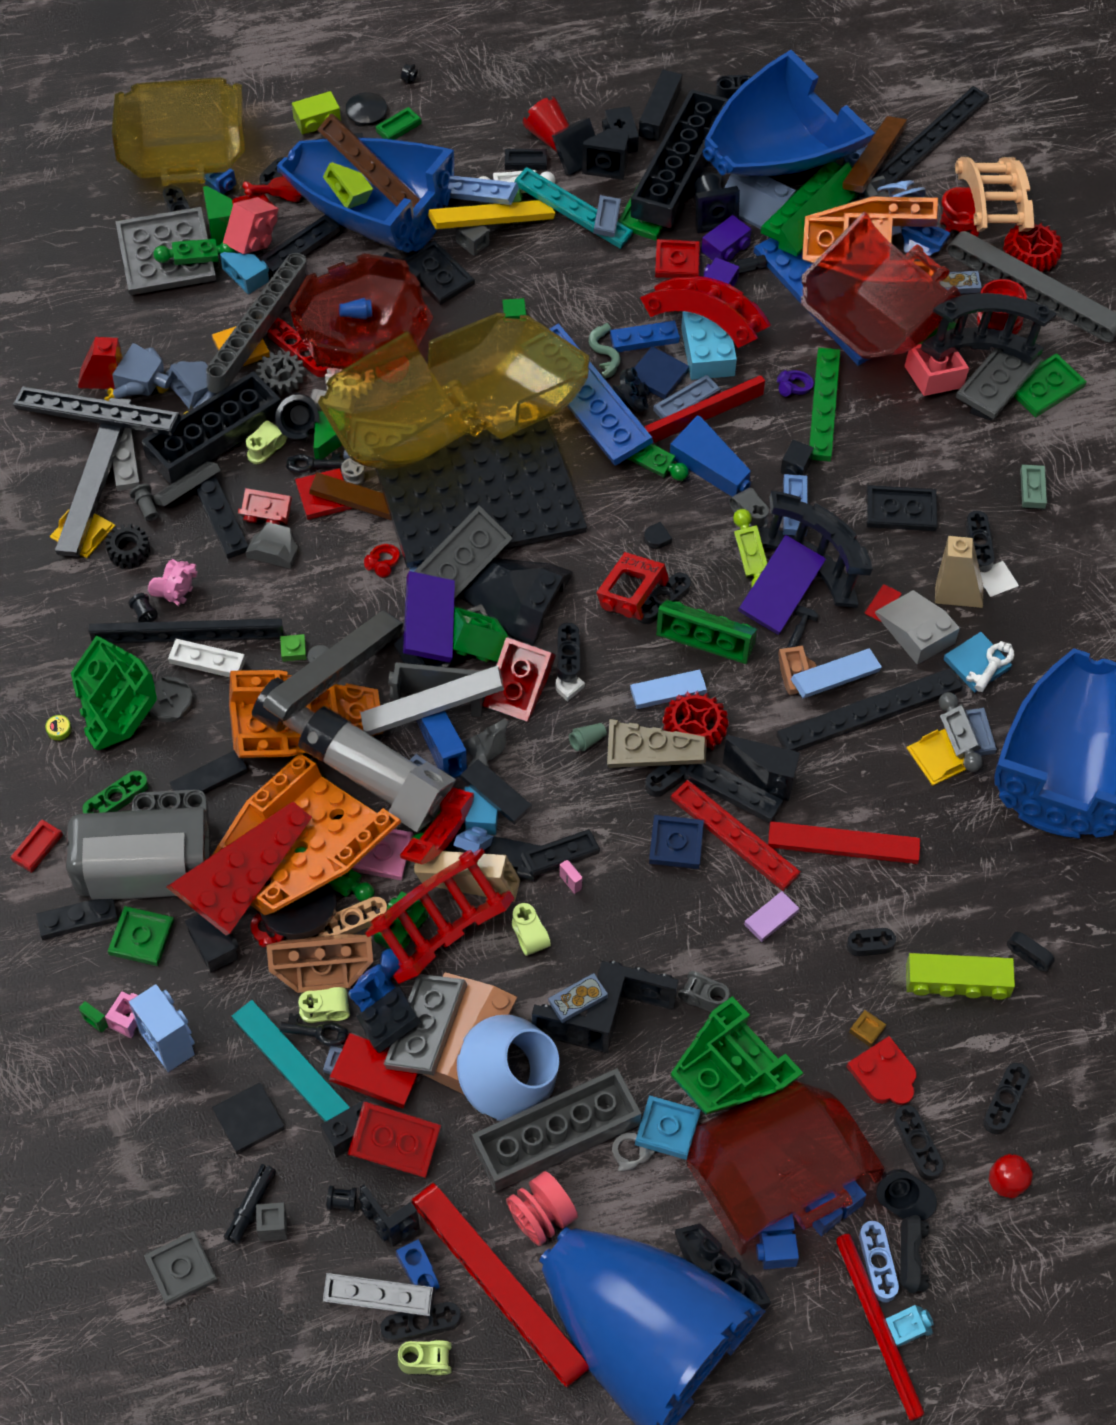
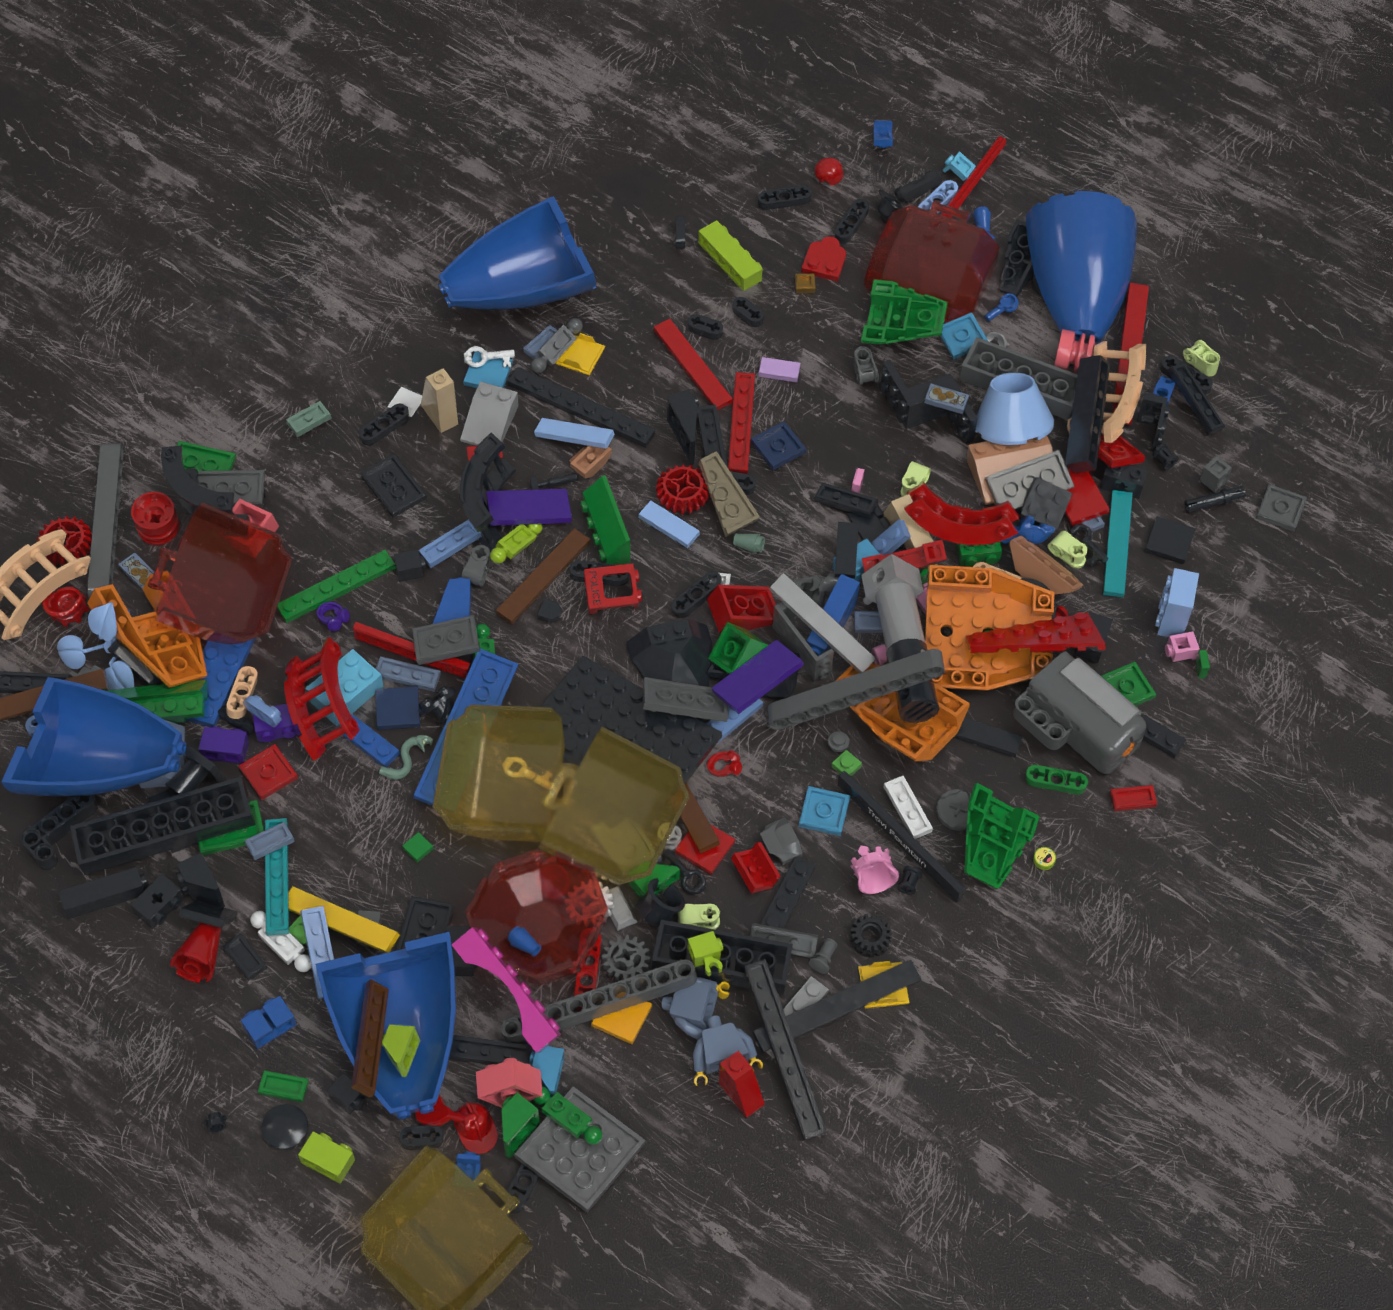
camera: 130 degrees left, 0 degrees up
none -> light nougat beam [226,666,257,719]
none -> blue piece [241,996,297,1049]
none -> medium blue plate [243,695,282,727]
none -> dark grey tile [412,615,480,665]
none -> dark pink arch [452,927,561,1053]
none -> reddish brown tile [496,528,590,625]
none -> lime brick [687,931,723,976]
none -> black beam [688,314,723,340]
none -> dark azure tile [799,786,850,836]
none -> blue bracket [873,120,893,148]
none -> blue cone [972,207,991,233]
none -> blue plate [985,293,1019,322]
none -> black brick [1065,355,1110,473]
none -> light nougat fence [1067,341,1146,443]

